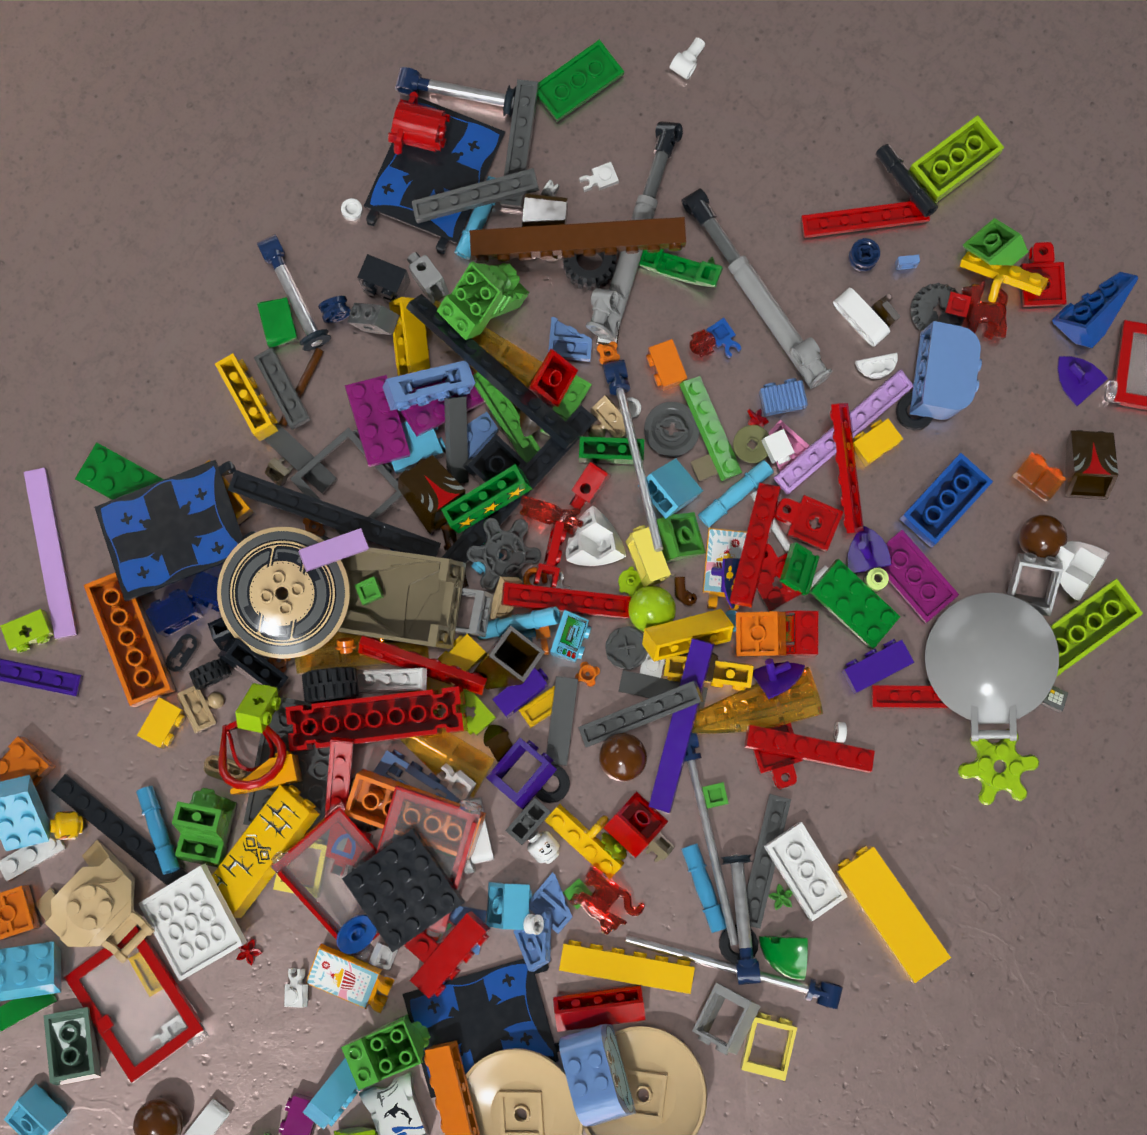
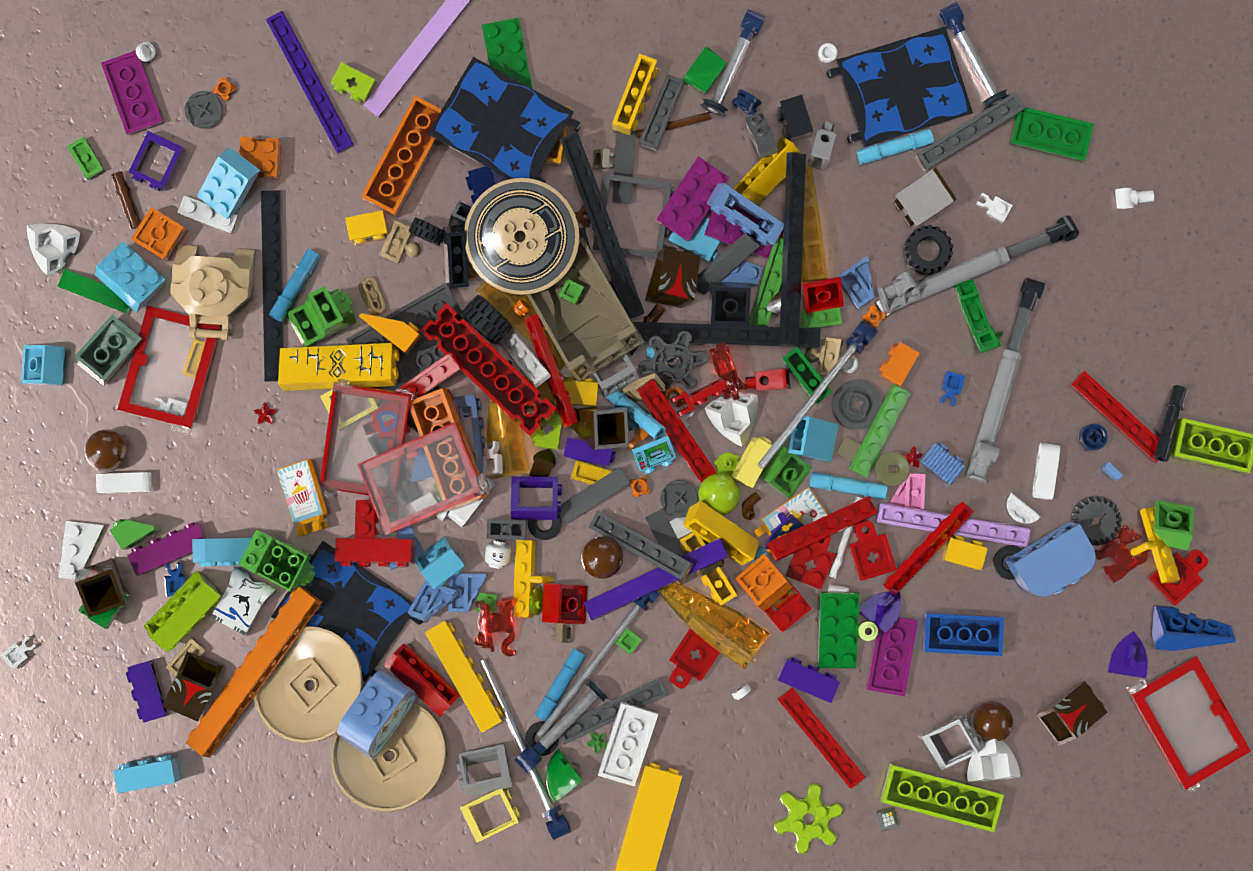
camera: 50 degrees right, 5 degrees up
yellow head [49,811,83,840] -> none
white plate [138,863,248,982] -> none
clear blue brick [145,589,204,637] -> none
black beam [166,634,199,672] -> none
red animal [218,720,287,790] -> none
lime brick [235,683,281,733] -> none
white plate [284,968,308,1008] -> none
lavender tile [298,528,369,572] -> none
blue dish [336,915,377,954] -> none
black plate [342,828,465,953] -> none
white plate [369,942,398,971] -> none
red container [388,92,450,155] -> none
dark grey plate [412,168,540,223] -> none
bright green brick [437,262,530,340] -> none
green brick [441,464,532,533] -> none
reddish brown brick [469,217,686,263] -> none
white bush [523,914,544,935] -> none
white bush [541,180,560,197] -> none
clear red gear [689,329,716,358] -> none
red plate [744,725,875,773] -> none
dark purple shield [752,658,805,699] -> none
white brick [761,429,795,465] -> none
green plate [780,542,820,596] -> none
dark brown tile [871,293,901,328] -> none
light grey dish [925,593,1059,741] -> none
red plate [945,292,972,318] -> none
clear orange piece [1012,453,1066,502] -> none

